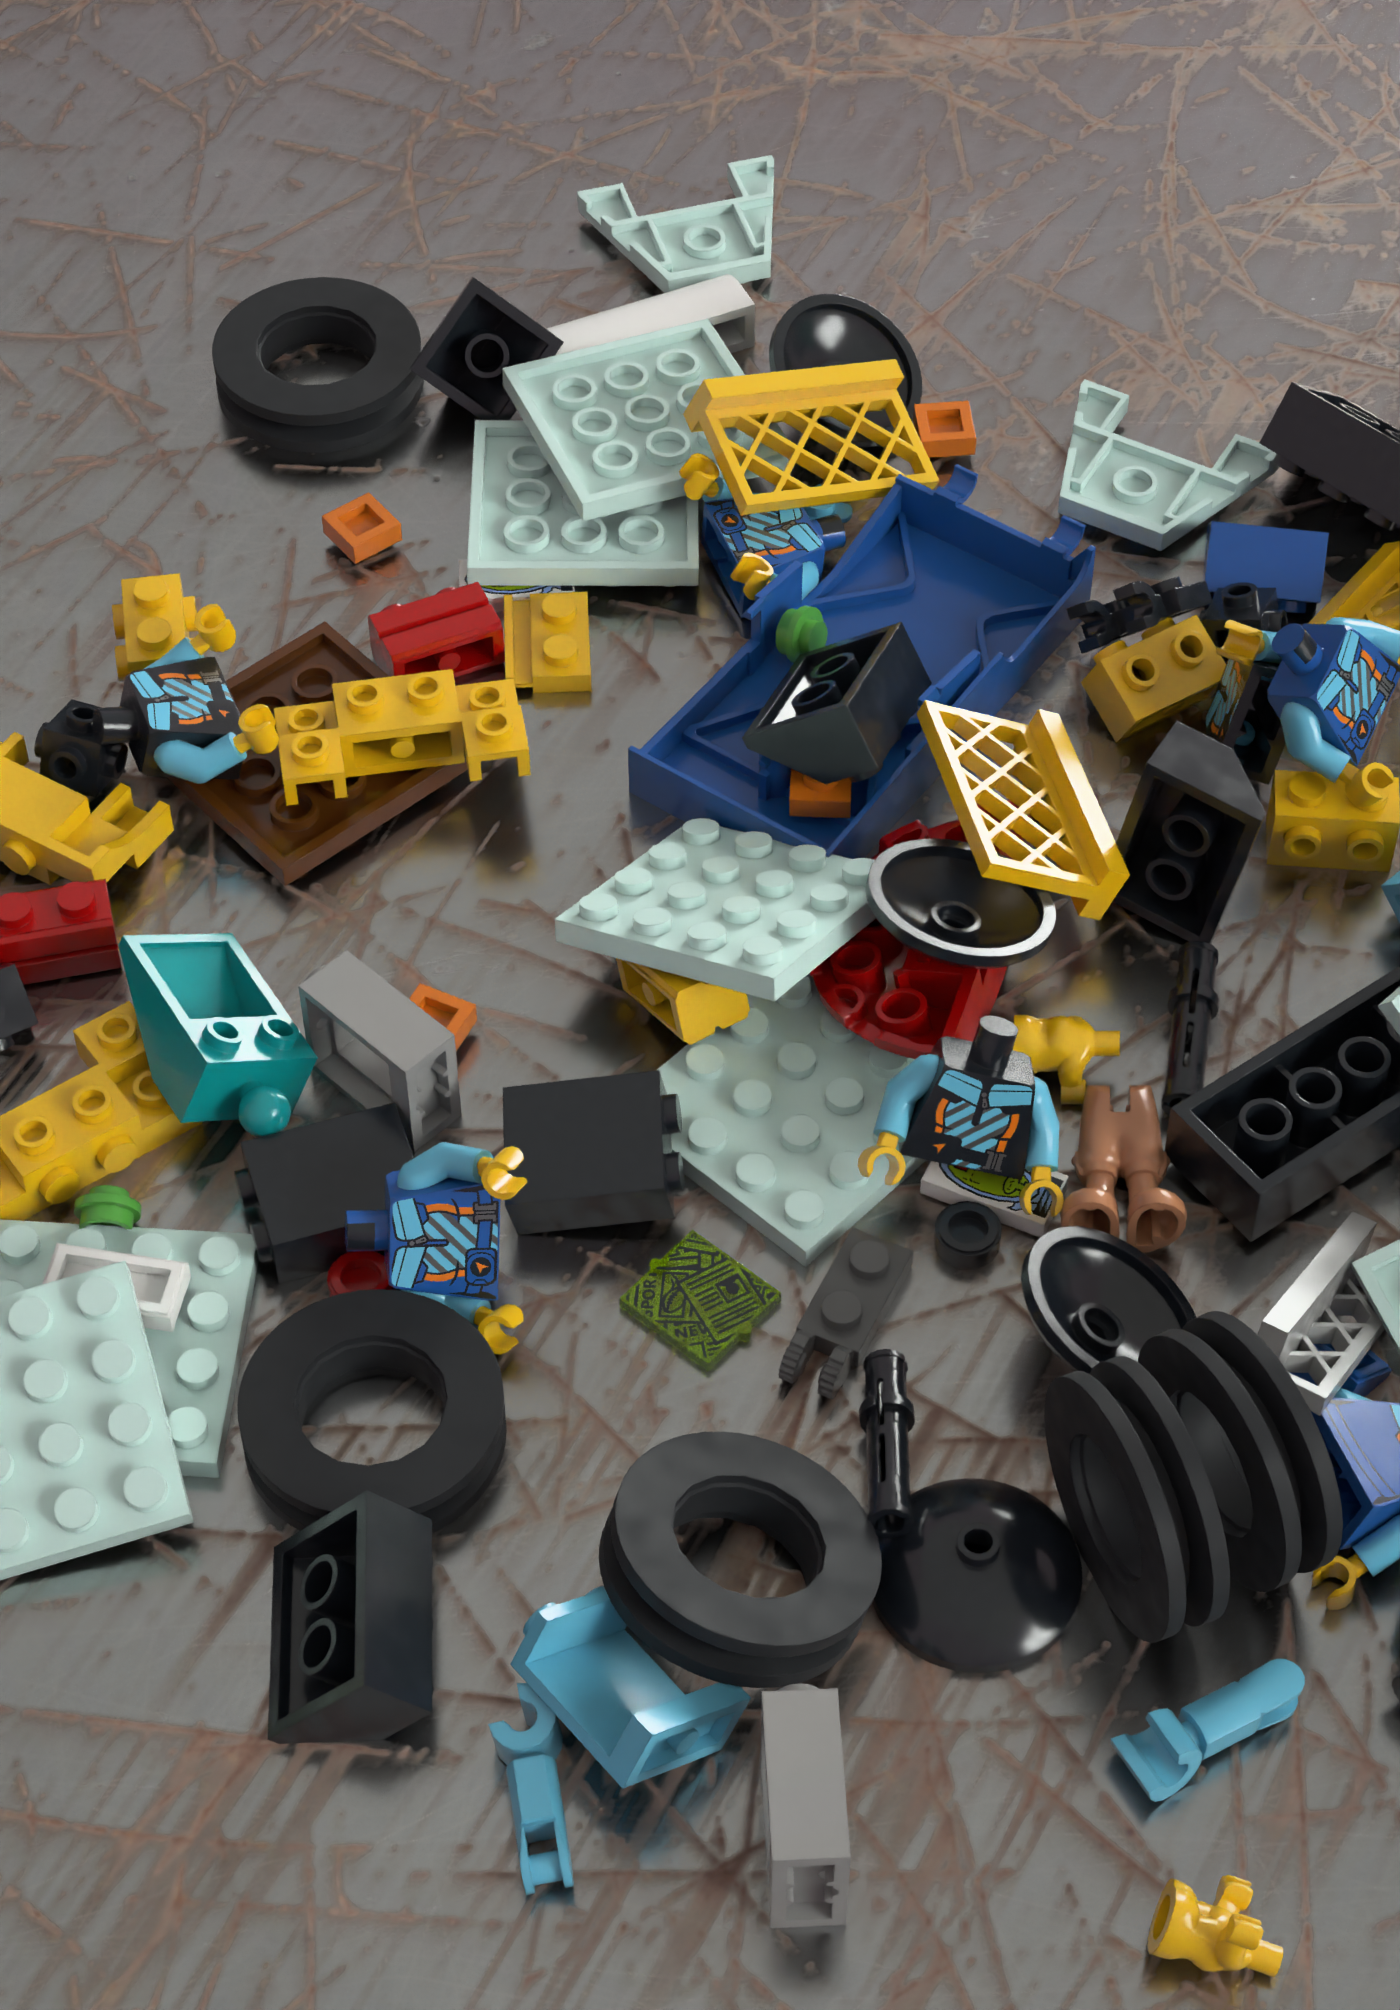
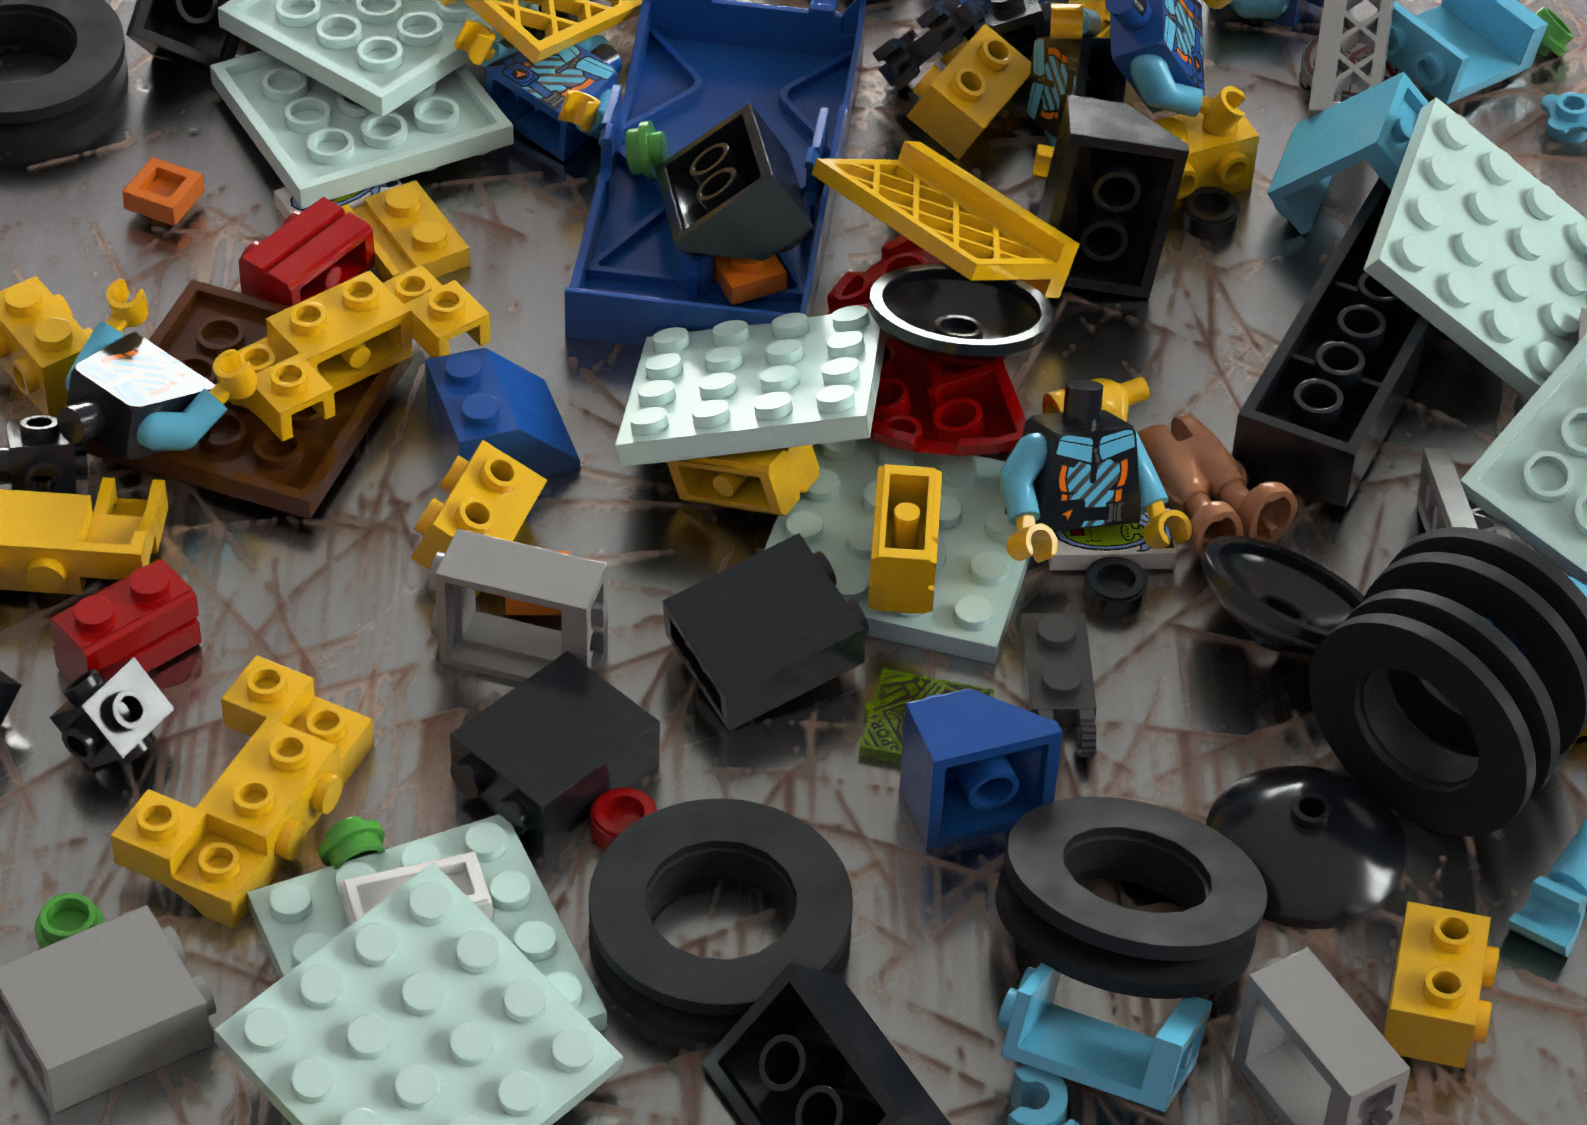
camera: 30 degrees left, 5 degrees down
teal slope [118,933,318,1137] -> none
torso [345,1142,528,1354] -> none
black pin [859,1349,915,1539] -> none
black pin [1161,941,1219,1115] -> none
none -> yellow brick [411,440,547,598]
none -> blue slope [425,347,581,478]
none -> yellow brick [868,464,942,614]
none -> blue slope [899,688,1062,851]
none -> black tile [1180,187,1240,240]
none -> yellow brick [1383,901,1500,1069]

